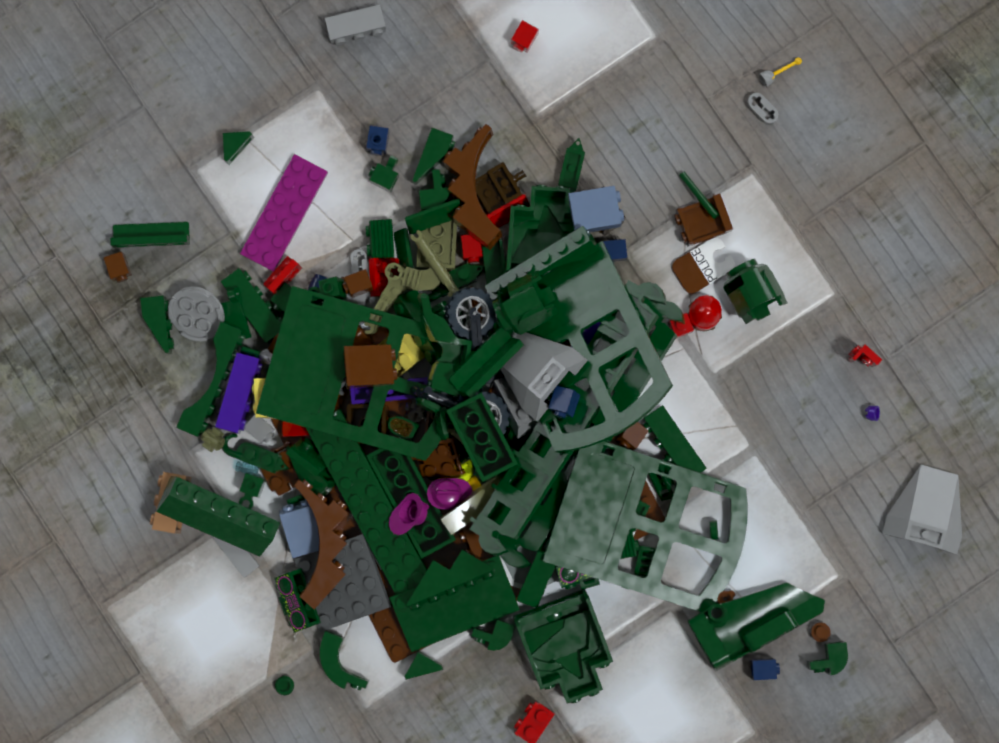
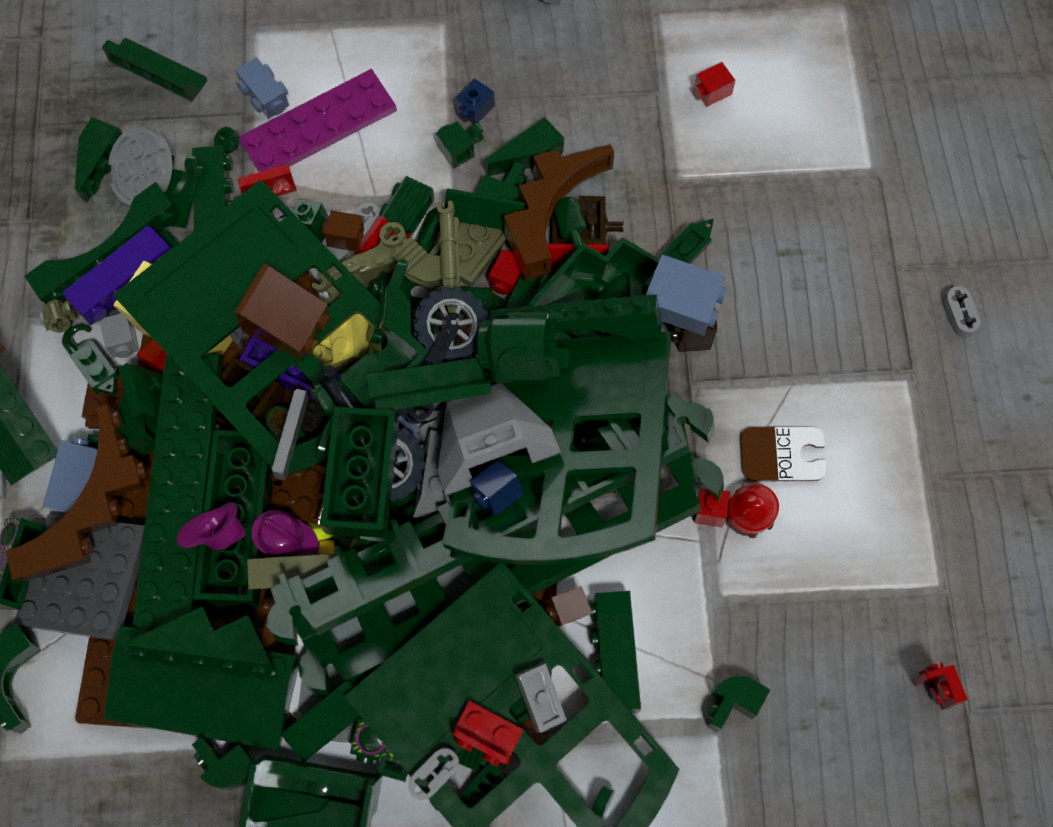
camera: 30 degrees right, 15 degrees down
reddish brown brick [103,251,132,283] -> none
dark green slope [223,131,255,165] -> none
clear light blue piece [235,461,259,475] -> none
dark green brick [239,473,266,509] -> none
dark green slope [405,651,444,680] -> none
dark blue brick [603,239,628,262] -> none
dark green slope [648,458,675,501] -> none
reddish brown panel [674,193,733,247] -> none
dark green piece [679,171,719,219] -> none
dark green piece [723,258,788,324] -> none
hinge [759,57,802,87] -> none
dark purple hinge [865,405,880,421] -> none
none -> dark green tile [214,127,240,154]
none -> sand blue brick [235,57,289,119]
none -> light grey tile [272,389,308,480]
none -> light grey beam [408,748,459,800]
none -> red bracket [452,701,523,767]
none -> light grey plate [515,662,567,733]
none -> dark green piece [554,197,587,251]
none -> dark green brick [706,676,771,733]

